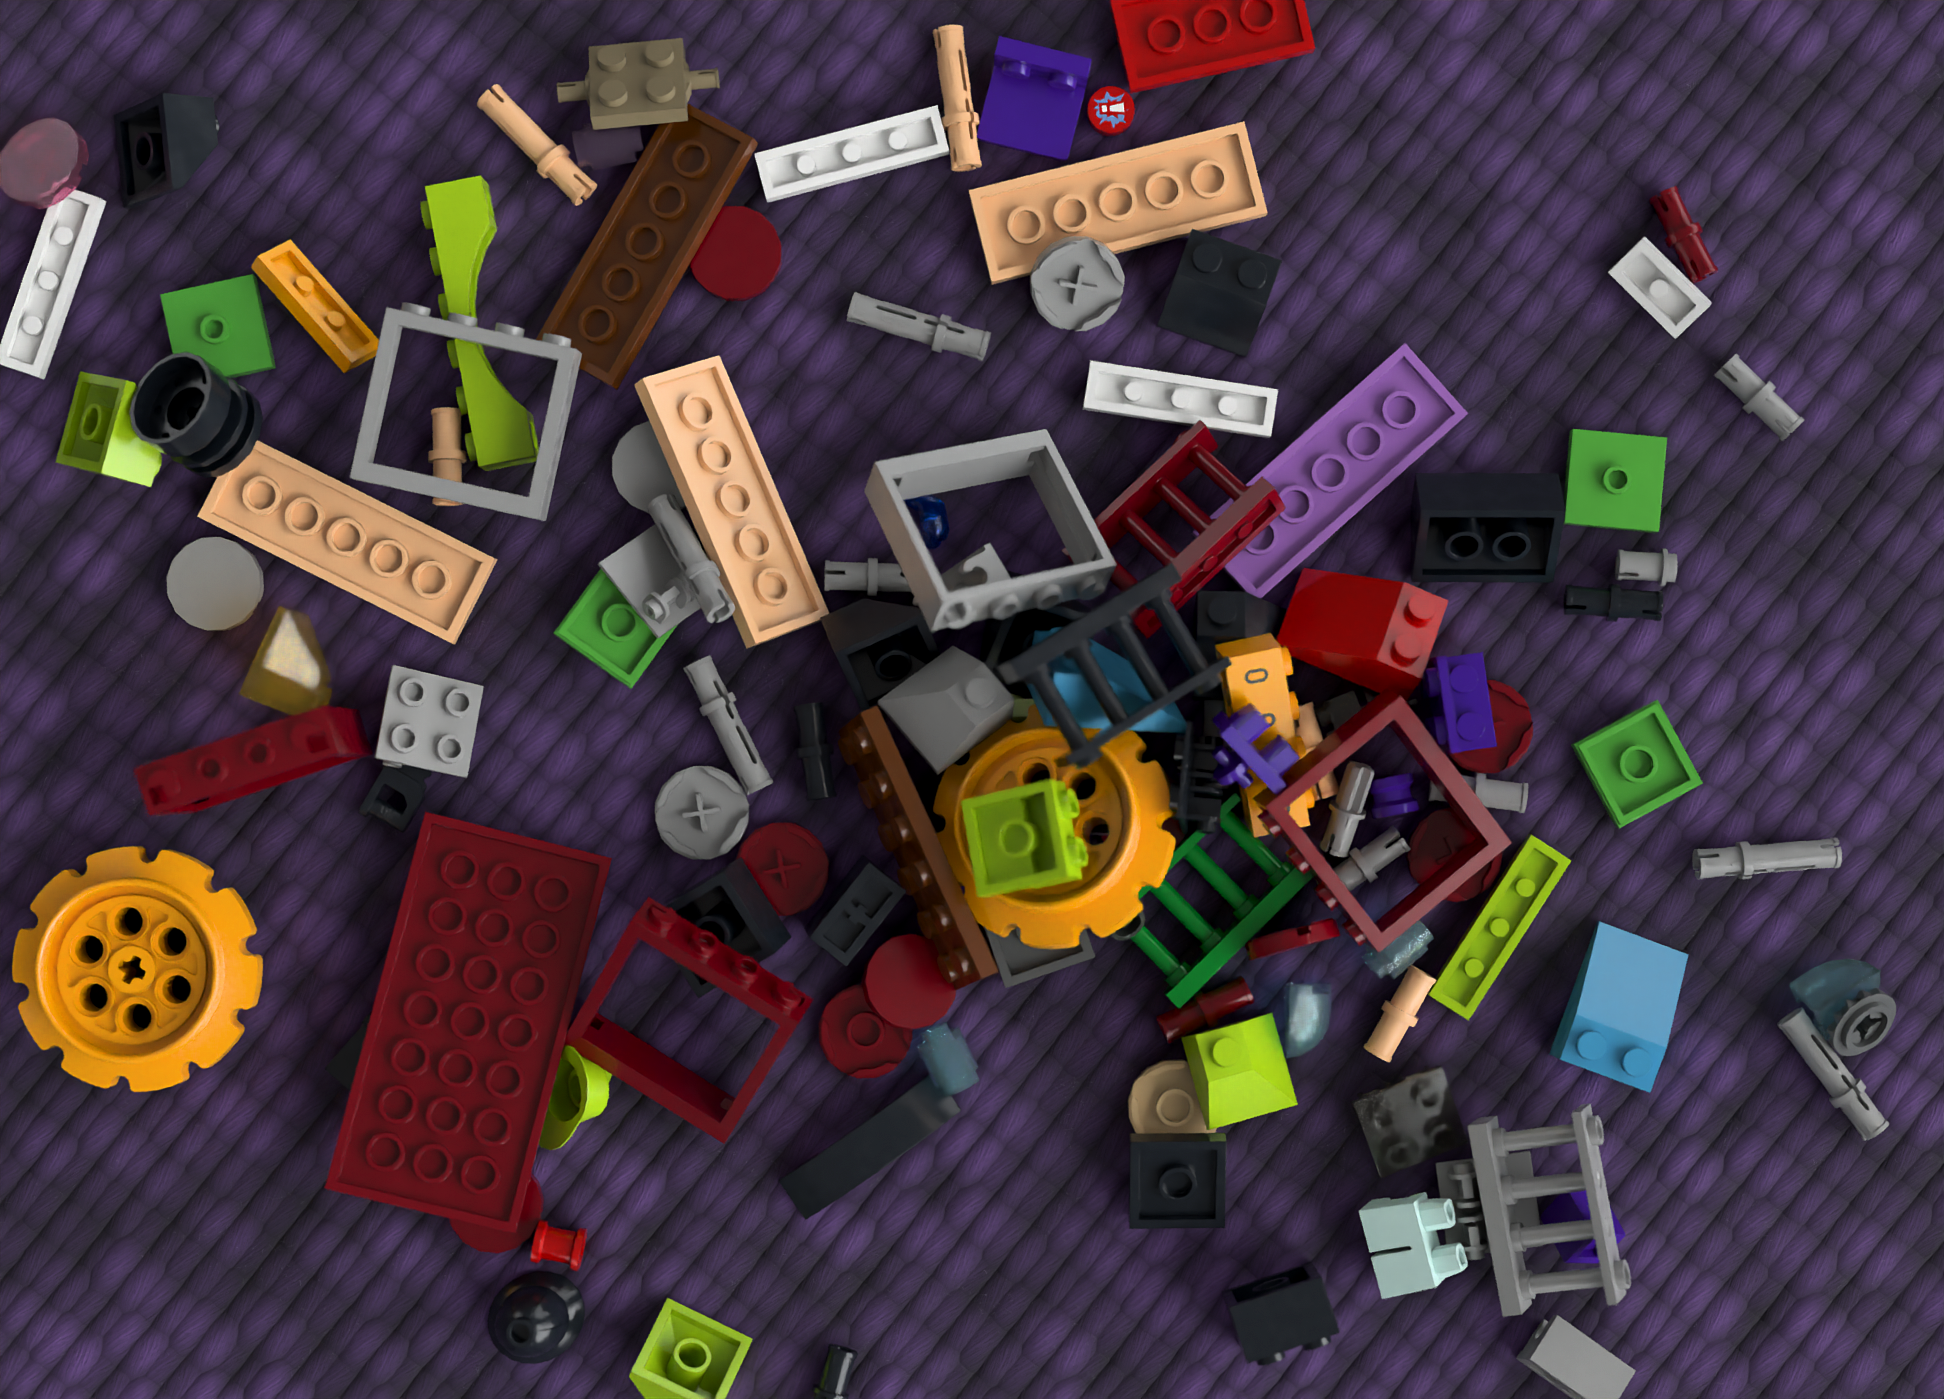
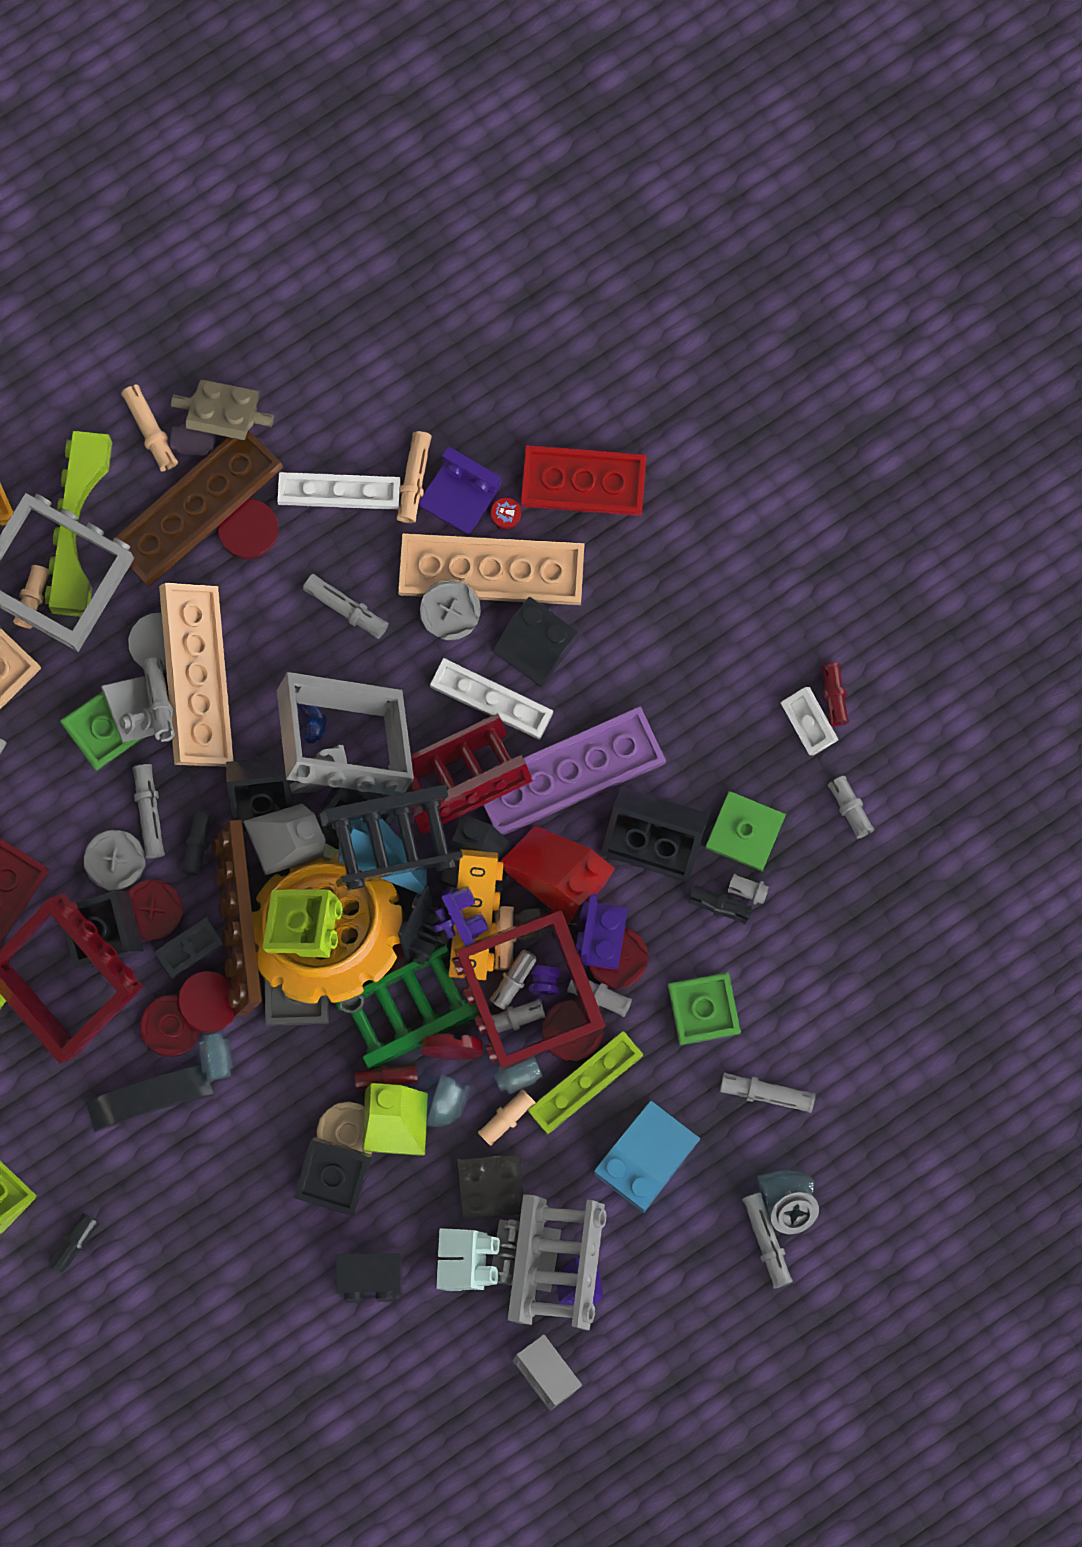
camera: 20 degrees right, 10 degrees down
light grey pin [824,558,912,596] -> none

